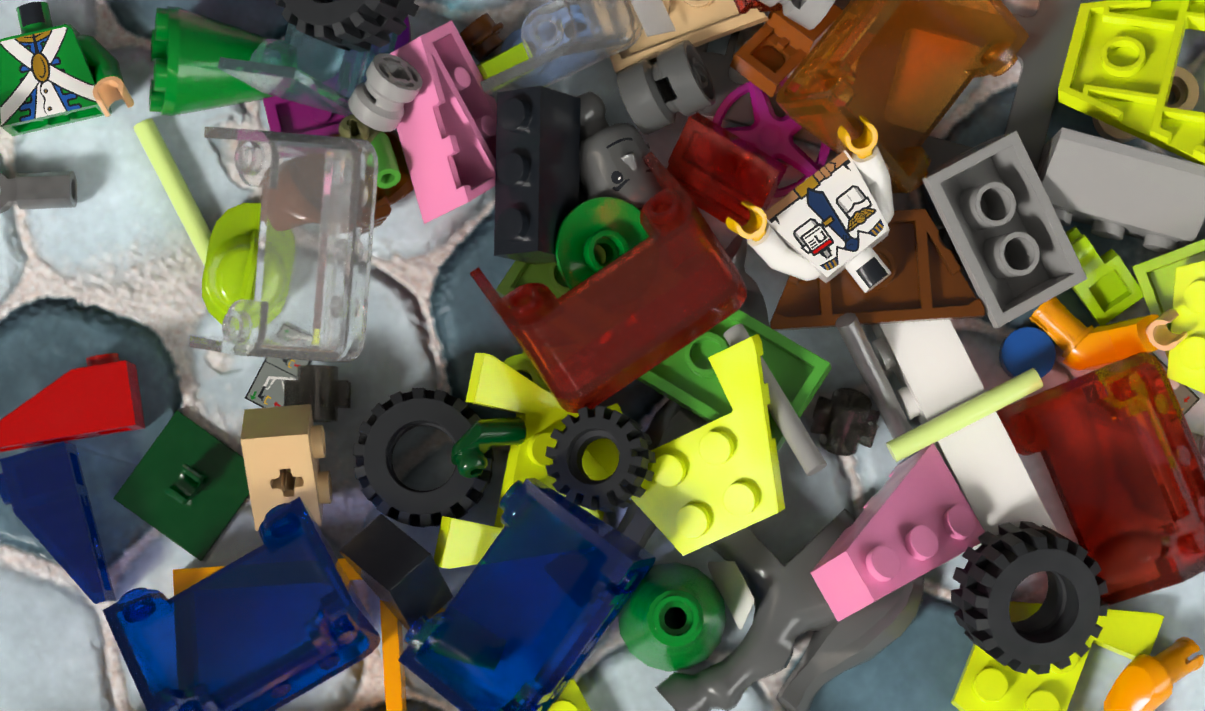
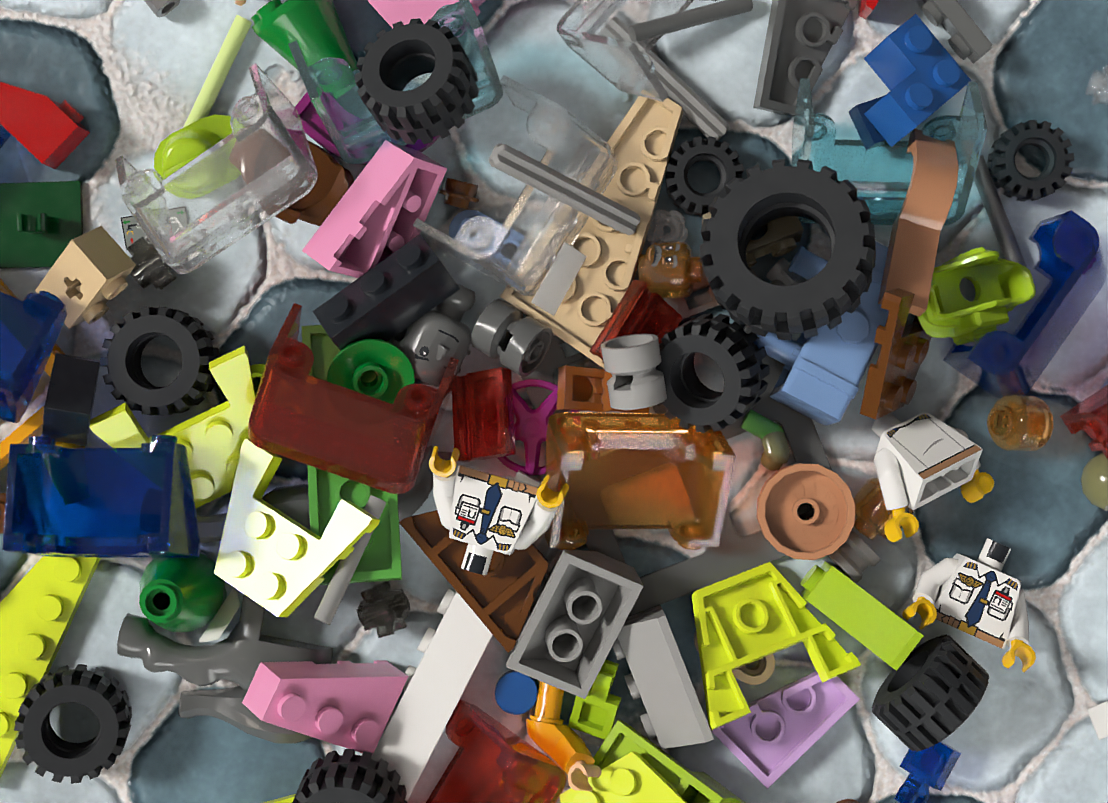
camera: 60 degrees right, 5 degrees up
bright green arm [339,114,401,189] -> none
light grey wheel [348,53,423,132] -> none
dark green arm [451,417,526,478] -> none
lime tile [476,41,534,85] -> none
black tyre [545,406,656,512] -> none
flat silver bar [835,313,912,439] -> none
yellowish green bar [886,368,1043,462] -> none

